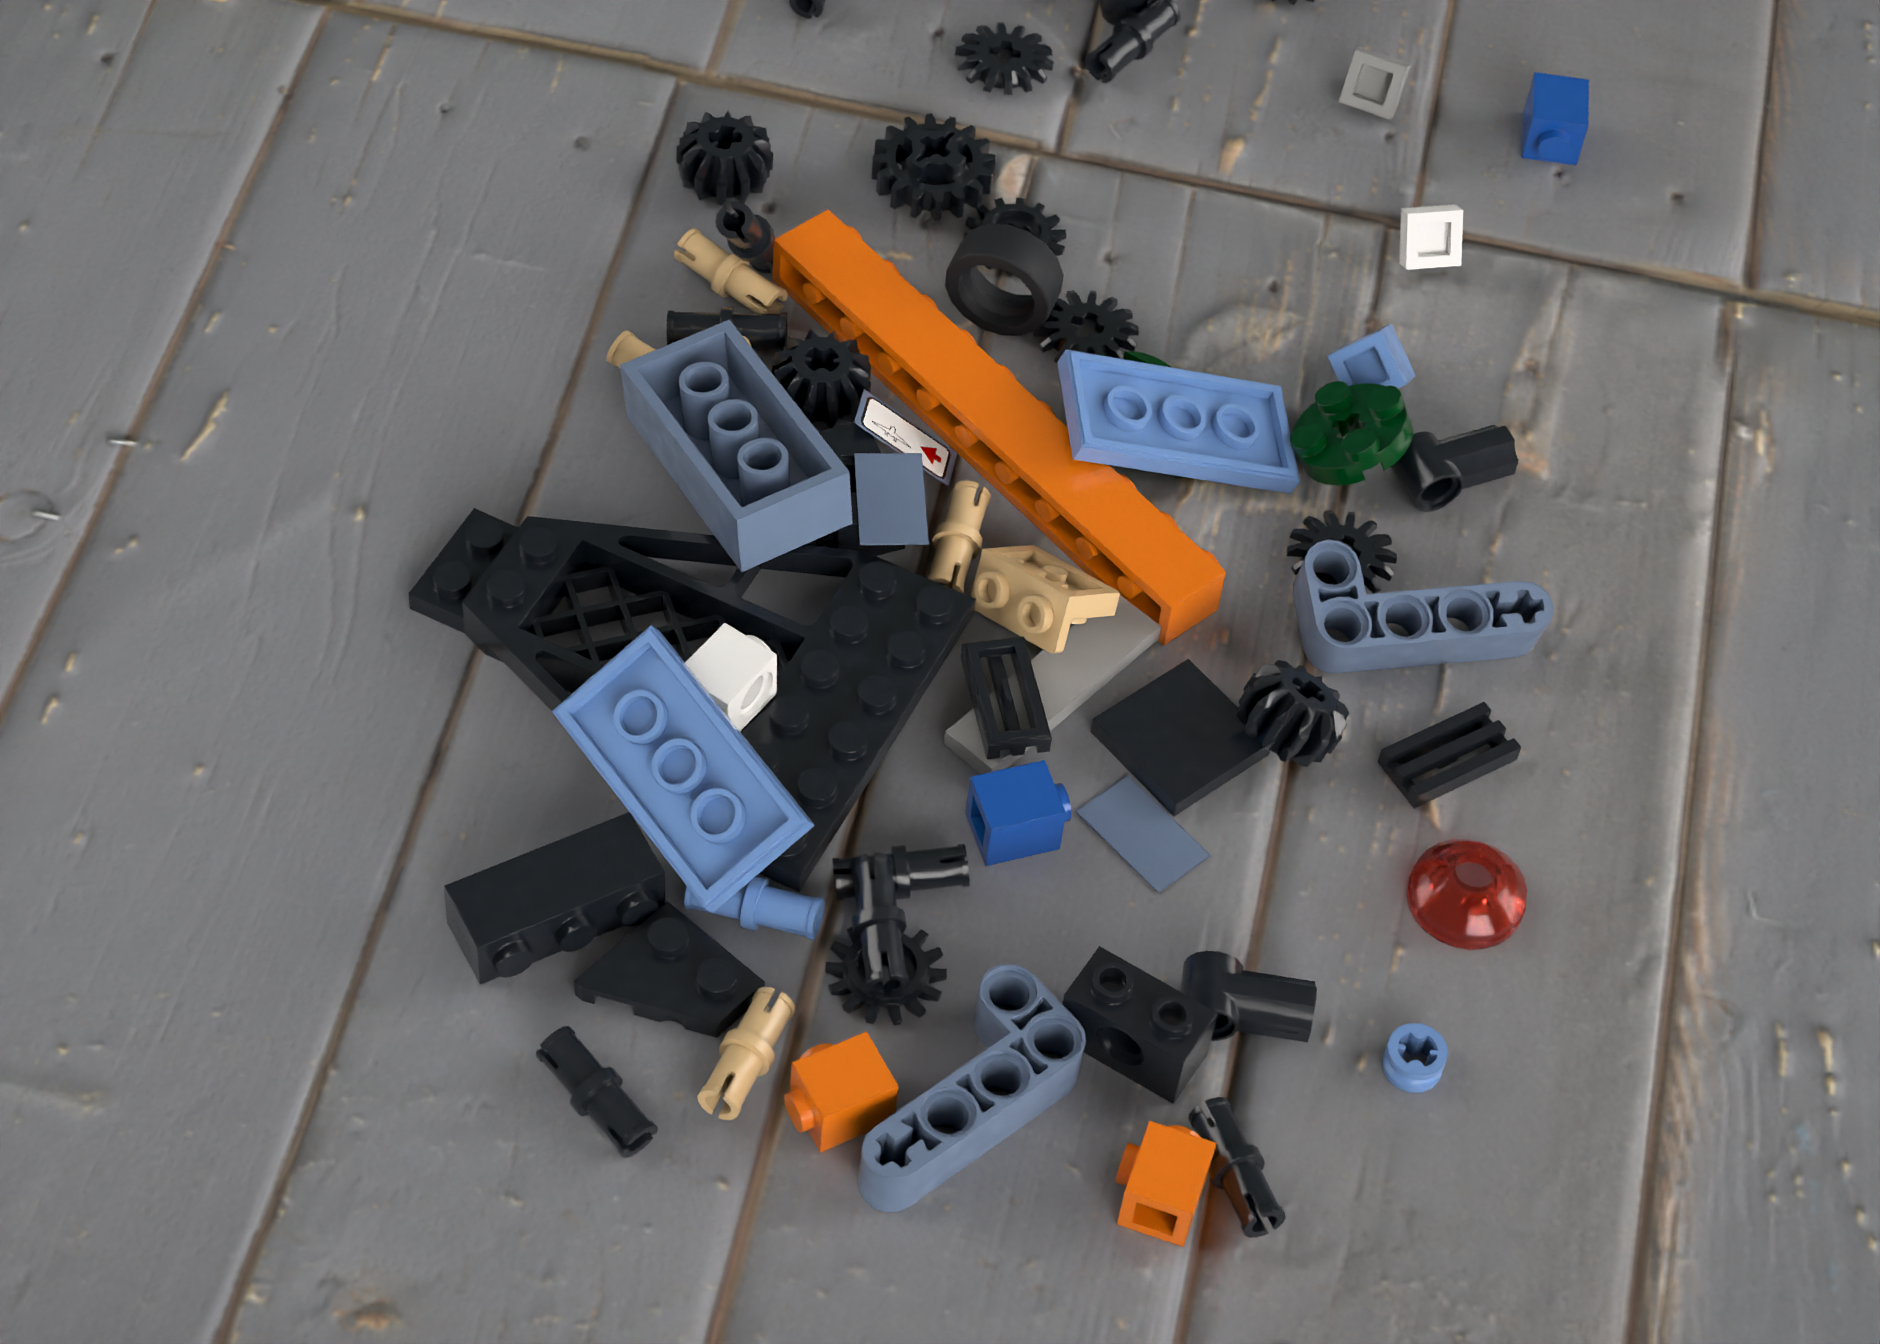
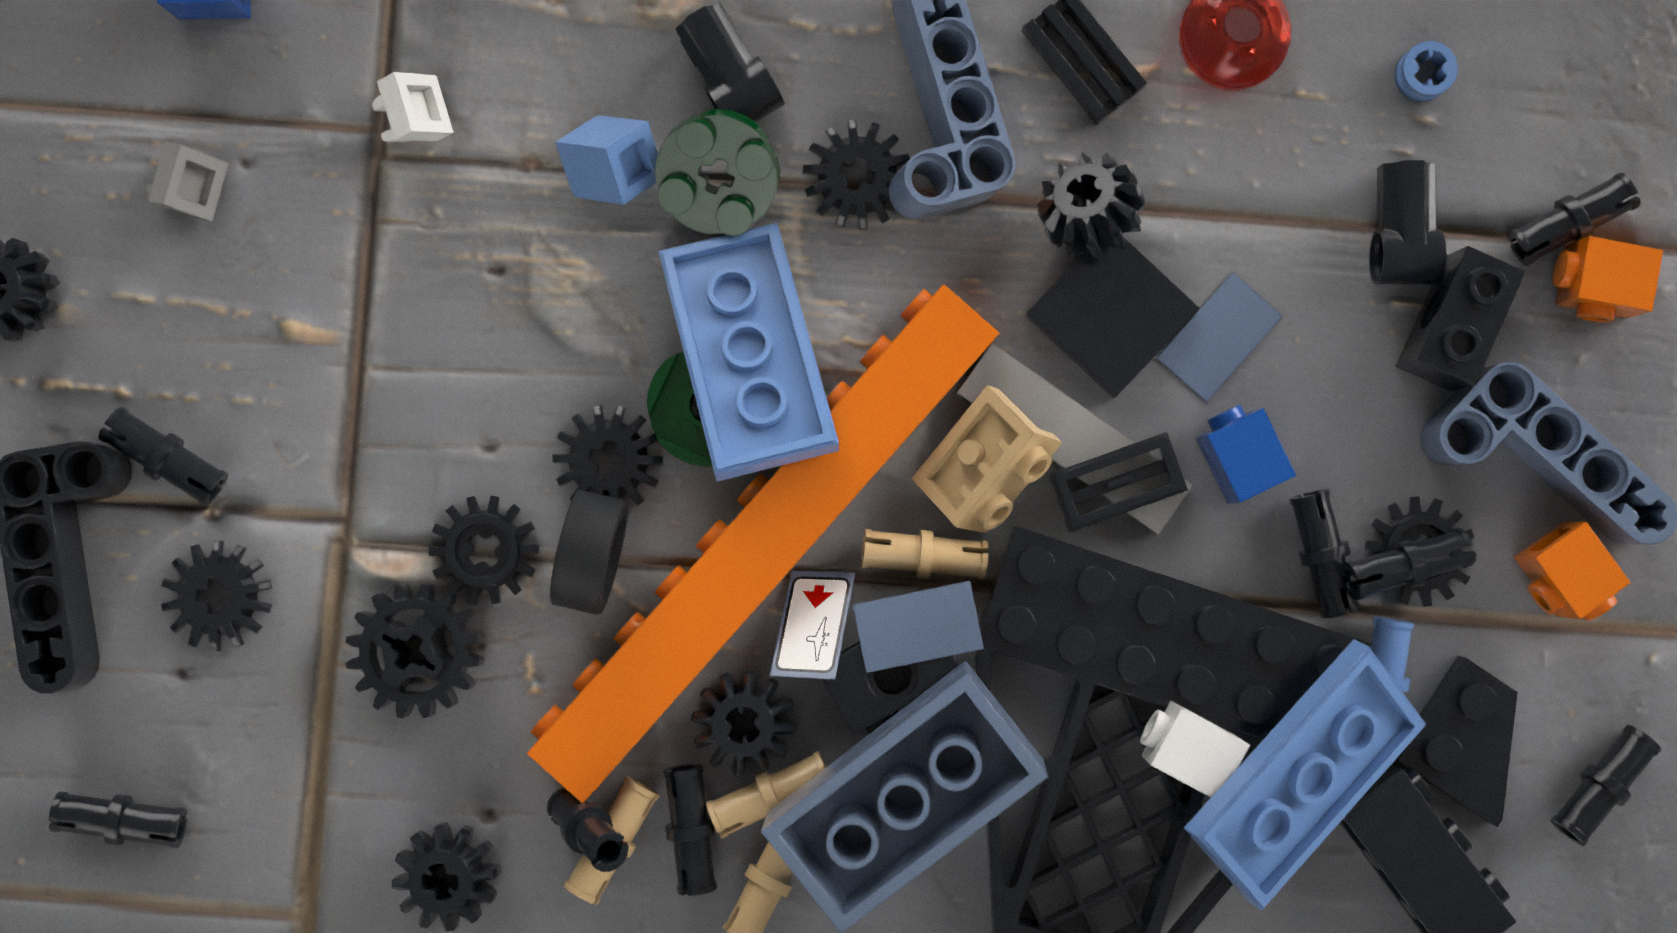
camera: 90 degrees left, 35 degrees up
tan pin [698,987,795,1120] -> none

